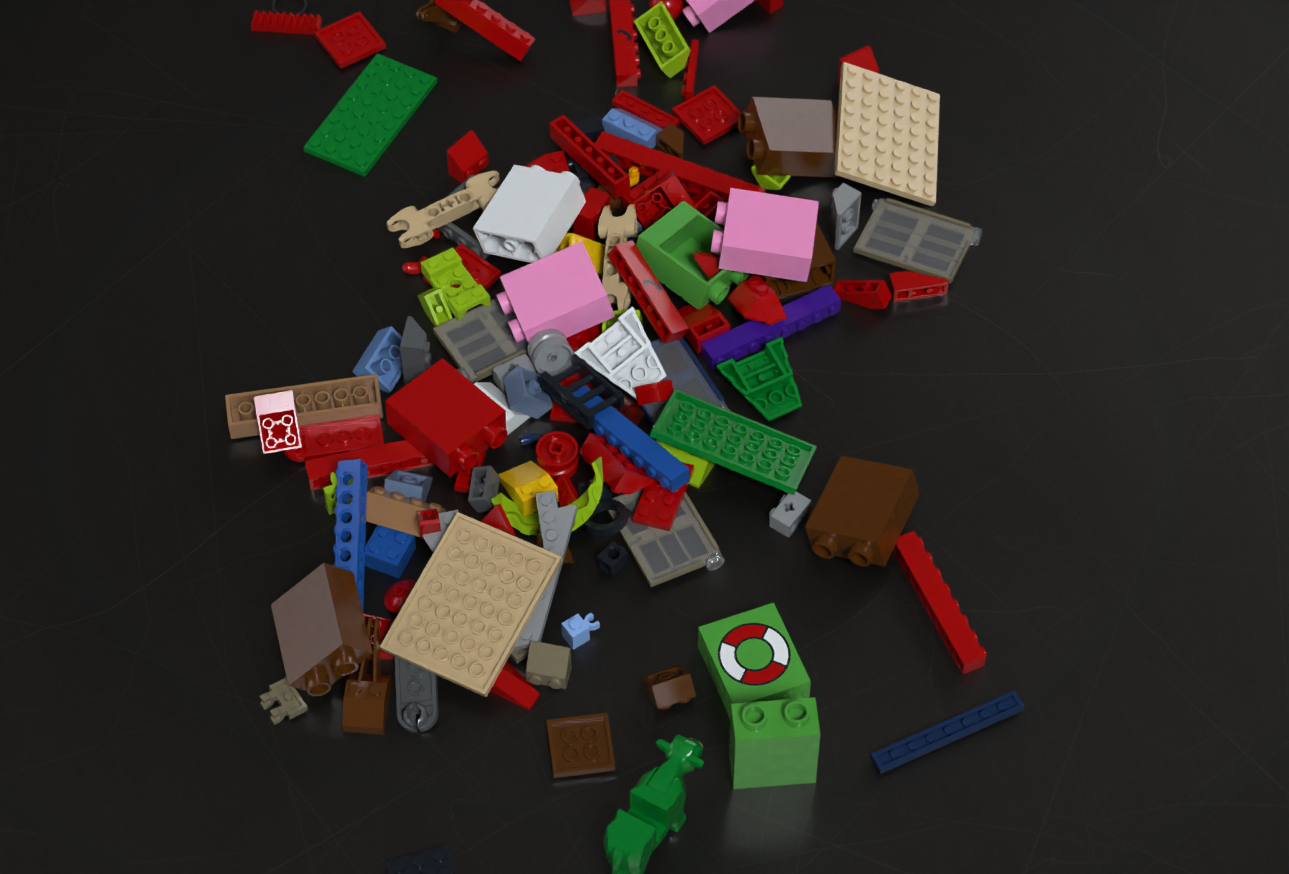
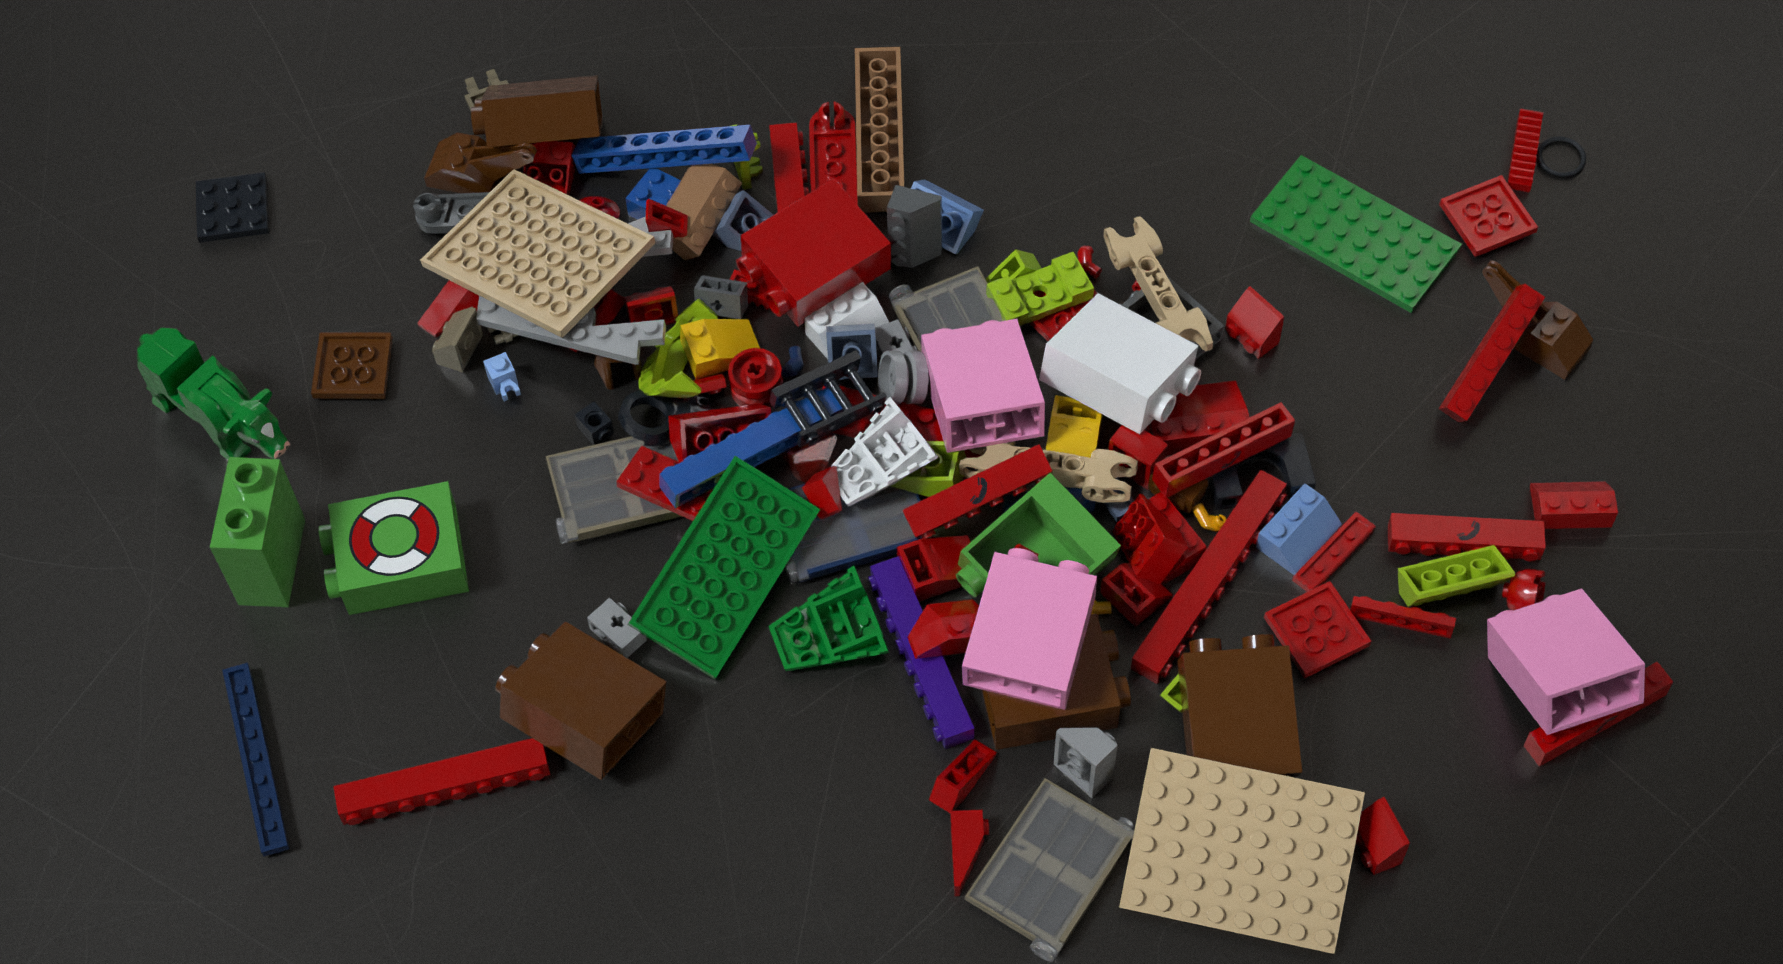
camera: 100 degrees right, 5 degrees up
slope [254,390,302,454] -> none
reddish brown slope [642,665,696,710] -> none
reddish brown slope [656,124,684,159] -> none

